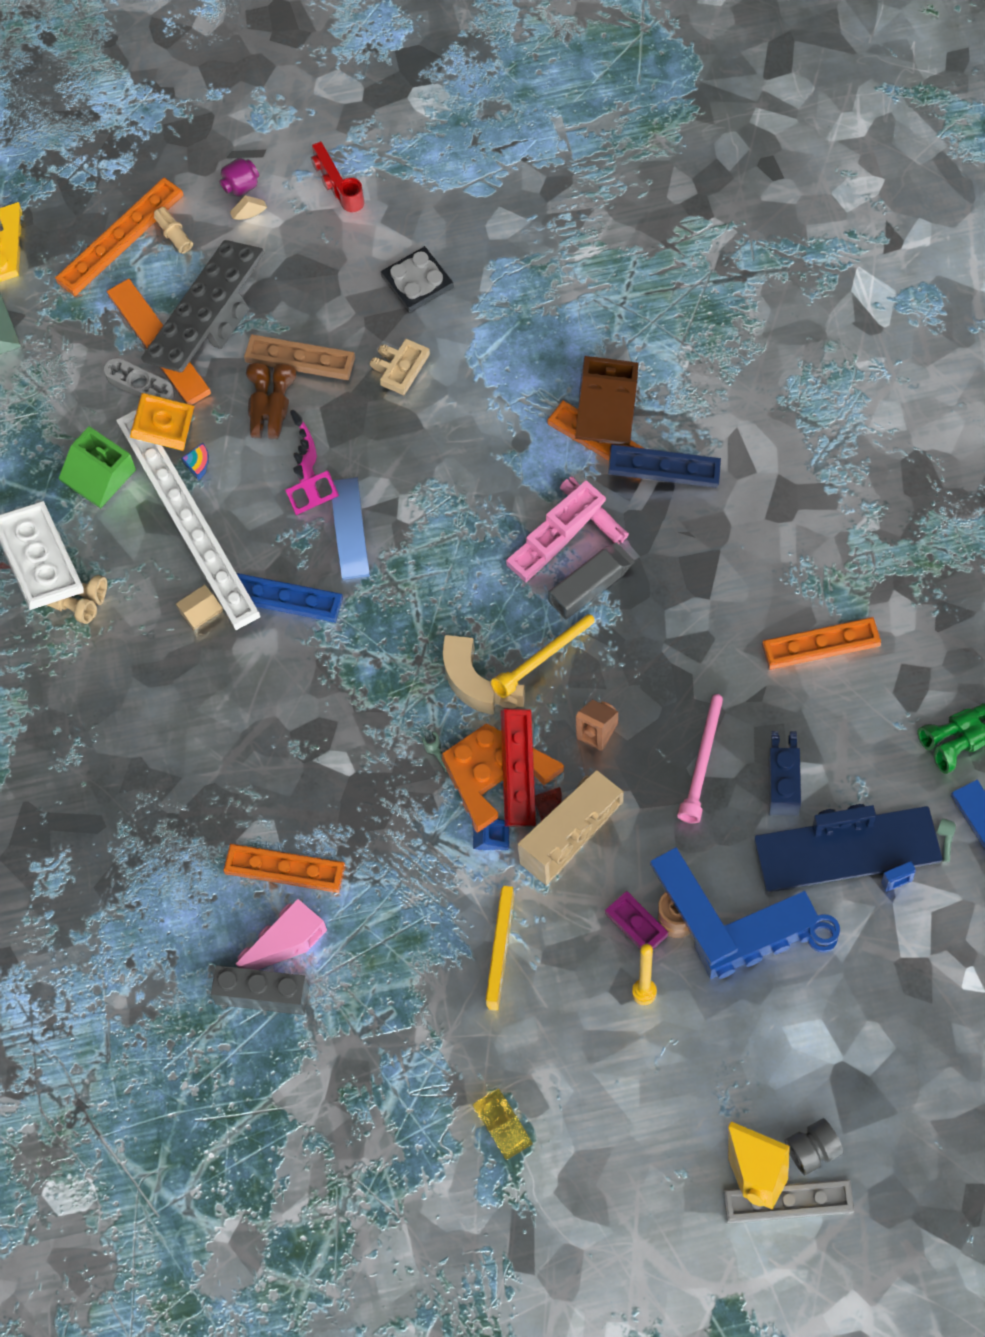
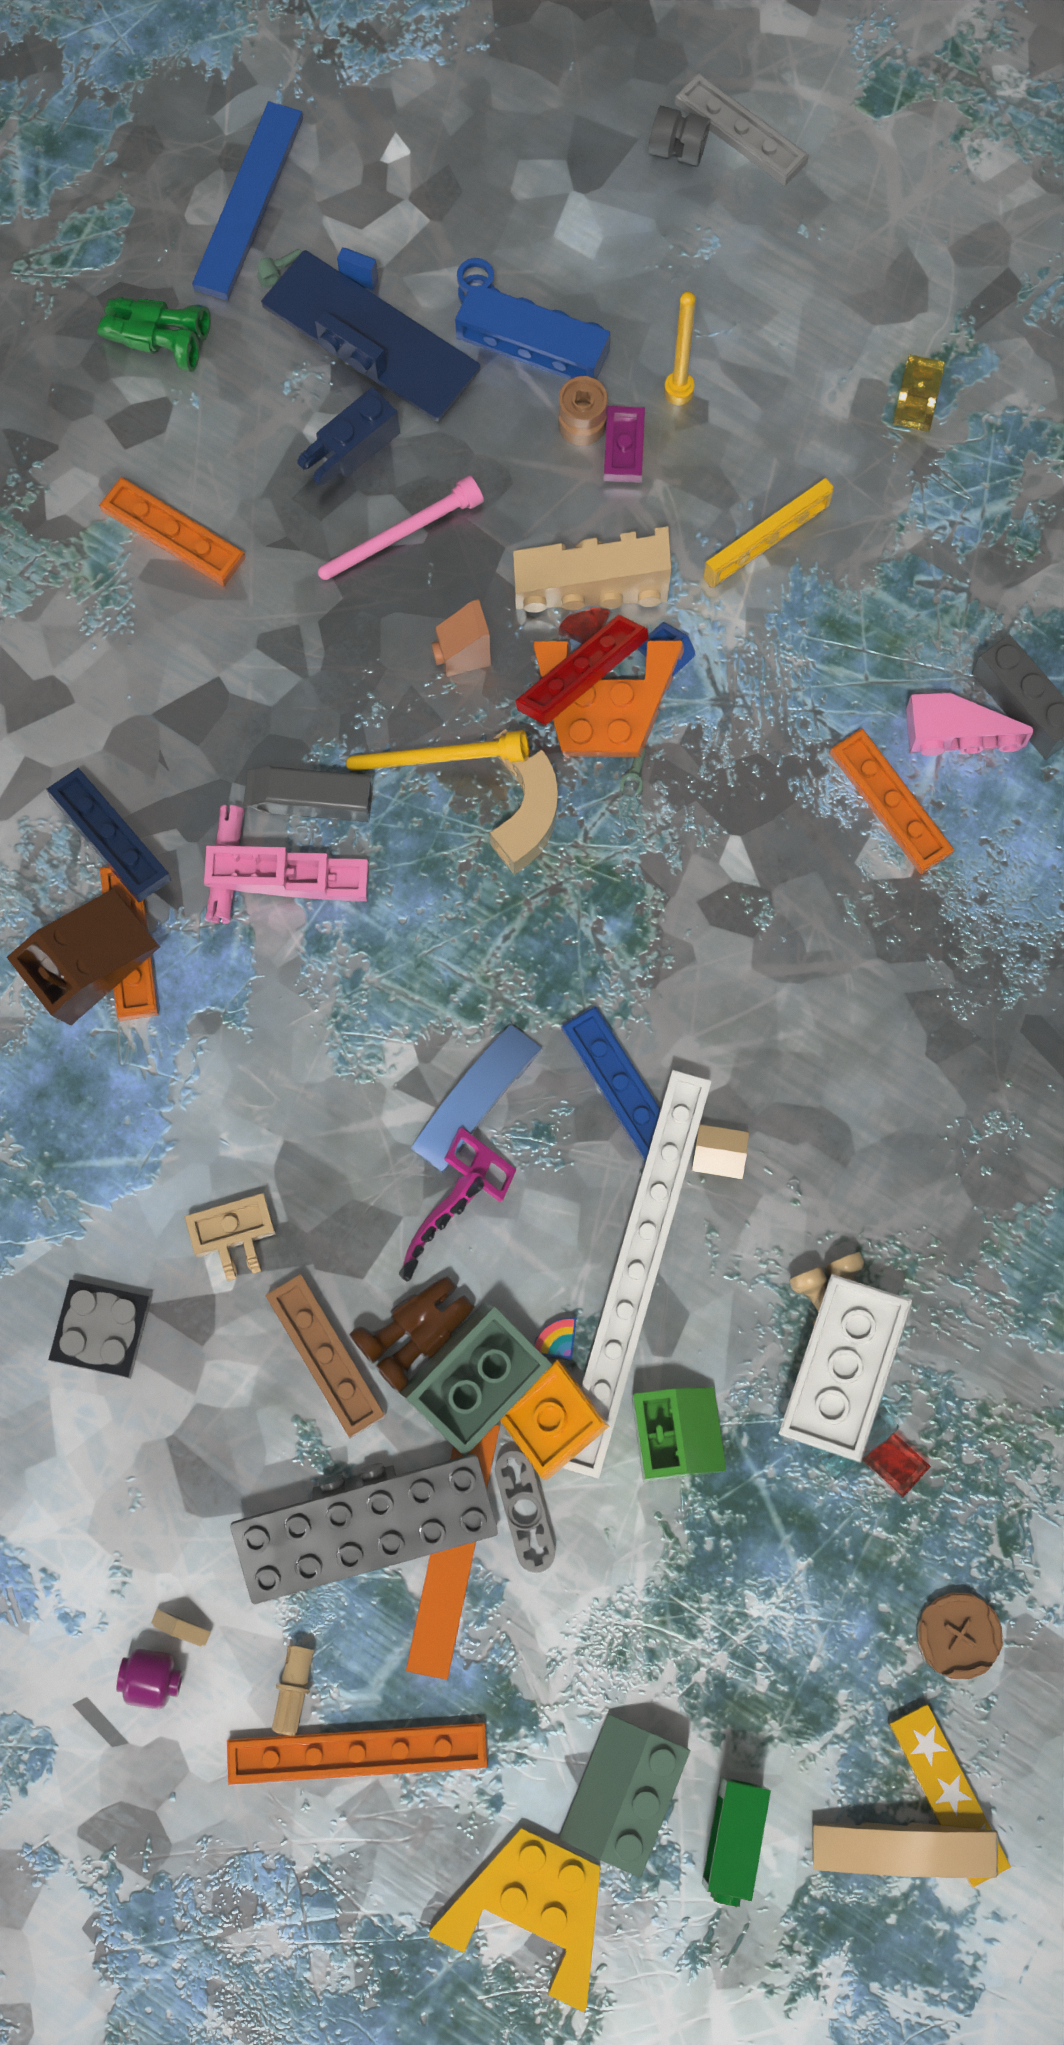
camera: 140 degrees left, 10 degrees up
red plate [311,141,364,212] -> none
blue tile [650,847,738,966] -> none
yellow slope [728,1121,789,1209] -> none
none -> sand green slope [399,1302,552,1456]

